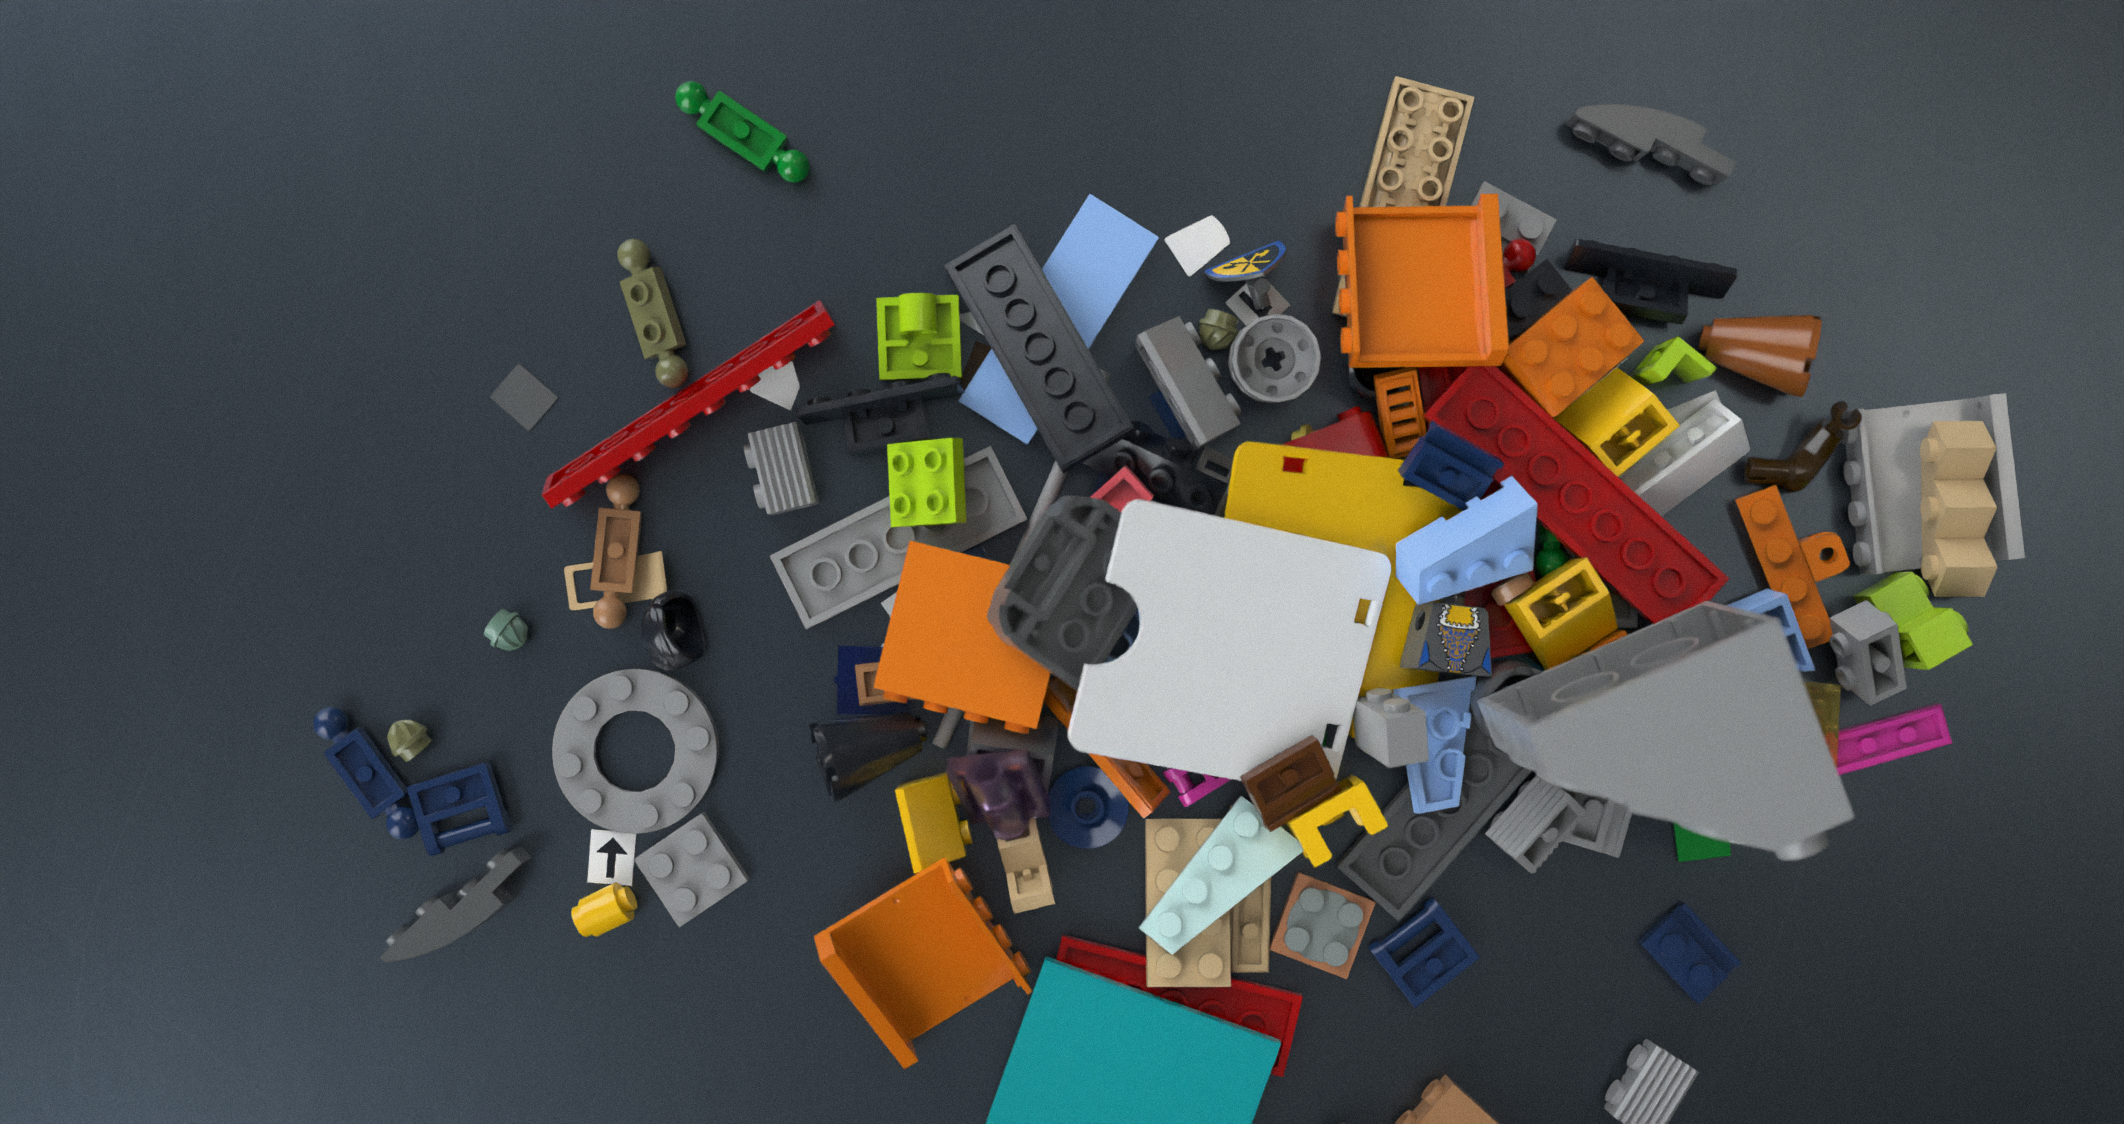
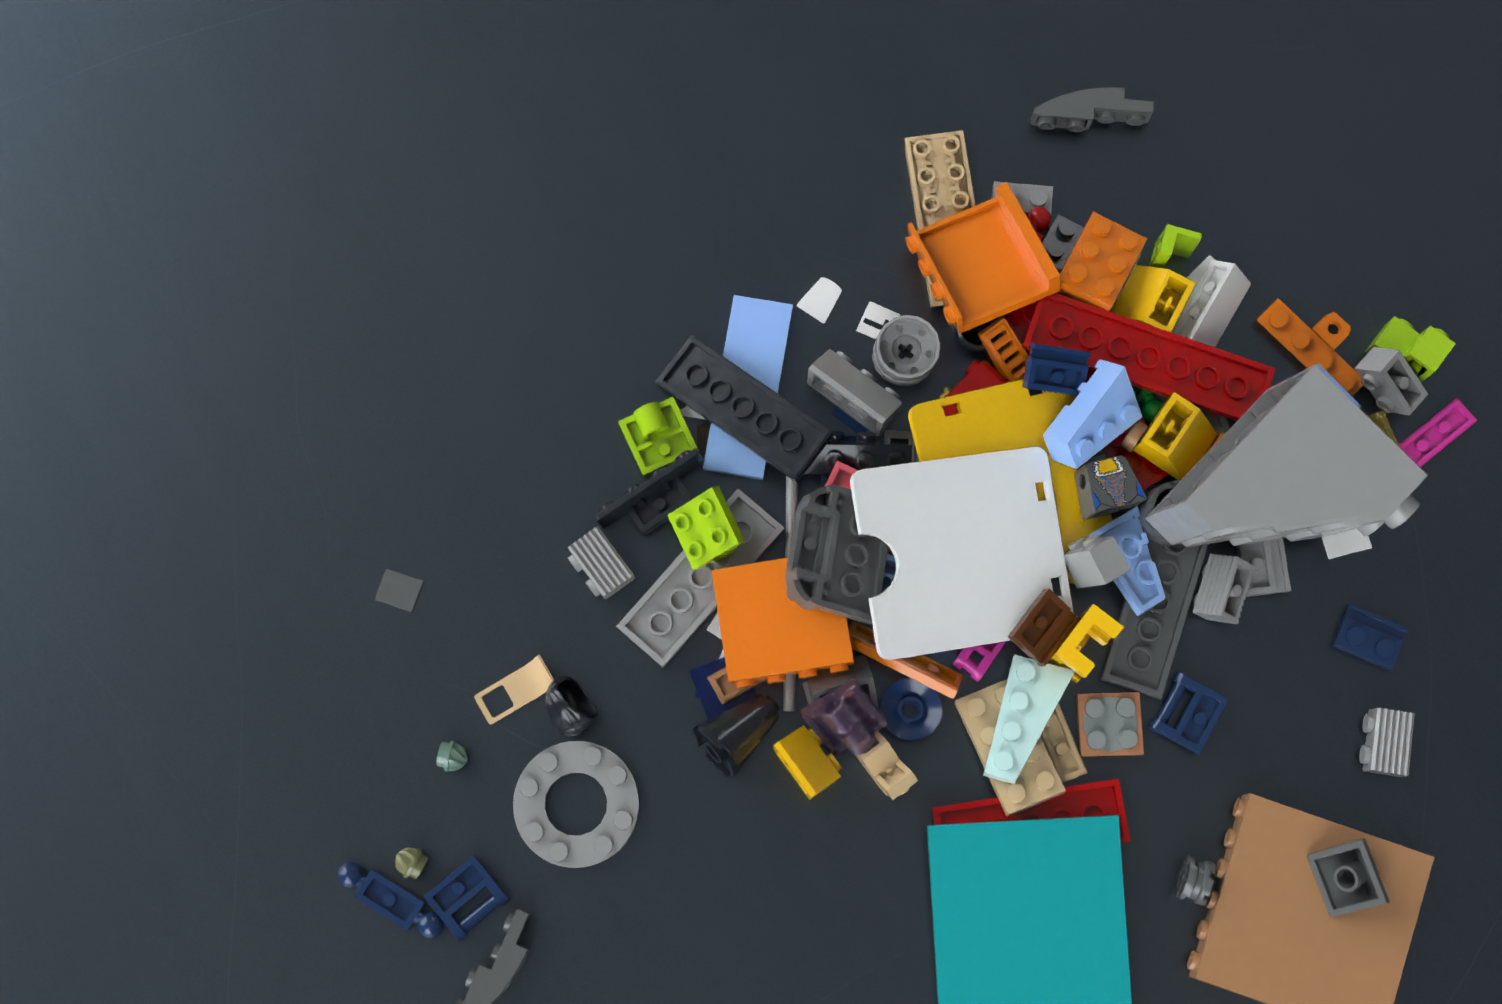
camera: 20 degrees left, 10 degrees down
red plate [542,300,835,509] -> none
yellow brick [571,882,637,937] -> none
white sticker [587,829,636,886] -> none
medium nougat plate [590,474,642,629] -> none
olive plate [617,239,689,388] -> none
light grey plate [633,811,750,928] -> none
green plate [675,81,810,183] -> none
white sticker [750,361,800,411] -> none
orange panel [814,857,1033,1069] -> none
olive plate [1198,309,1239,351] -> none
shield [1204,240,1287,309] -> none
black bracket [1564,239,1737,325] -> none
green sticker [1673,821,1731,862] -> none
dark orange cone [1698,315,1822,397] -> none
dark brown arm [1744,401,1862,493] -> none
light grey panel [1841,393,2025,575] -> none
tan brick [1920,421,1998,597] -> none

